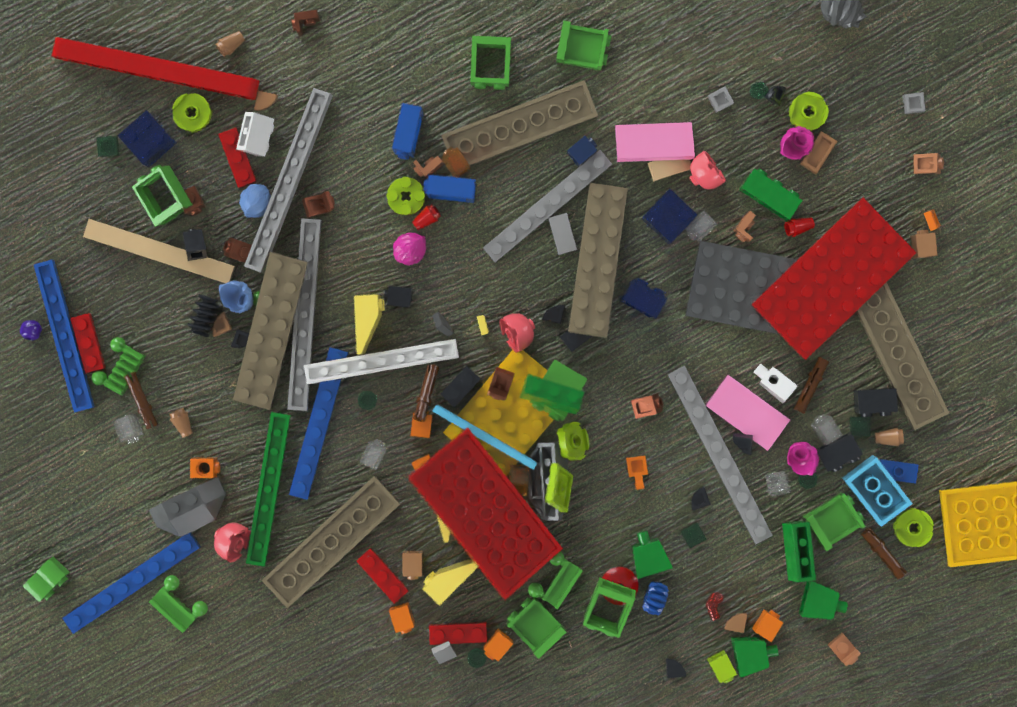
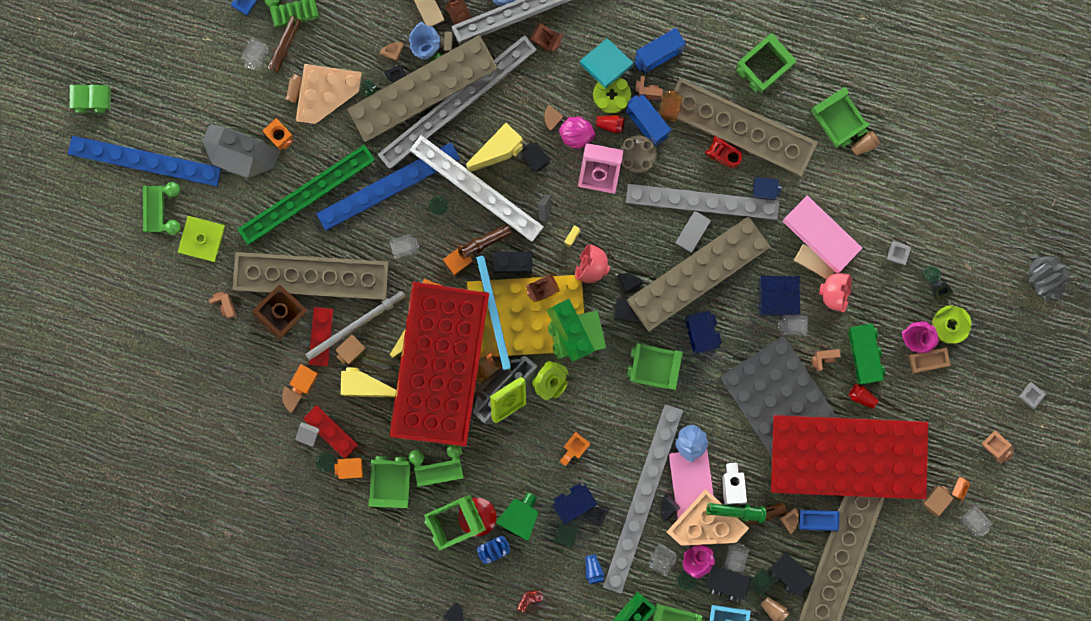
camera: 40 degrees right, 5 degrees down
black piece [187,294,221,338] -> none
coral cylinder [214,523,251,563] -> none
bracket [631,393,663,419] -> none
none -> lime plate [178,216,225,263]
none -> nougat bracket [209,292,237,319]
none -> reddish brown slope [252,284,307,342]
none -> medium nougat tile [282,386,302,413]
none -> light nougat plate [296,64,362,124]
none -> light grey bar [305,291,405,361]
none -> clear green plate [360,79,377,96]
none -> dark tan plate [440,32,453,54]
none -> medium nougat tile [544,105,563,132]
none -> clear blue brick [552,483,598,525]
none -> bright pink slope [578,143,623,194]
none -> teal tile [580,38,633,89]
none -> blue cone [585,554,605,584]
none -> dark tan dish [621,135,657,173]
none -> bright green panel [627,343,683,391]
none -> light nougat plate [667,489,749,546]
none -> medium blue hair [676,425,708,462]
none -> red piece [705,137,742,169]
none -> green pin [706,502,766,524]
none -> medium nougat tile [779,508,799,535]
none -> blue tile [800,510,840,531]
none -> medium nougat cone [851,131,880,156]
none -> clear brick [959,506,993,537]

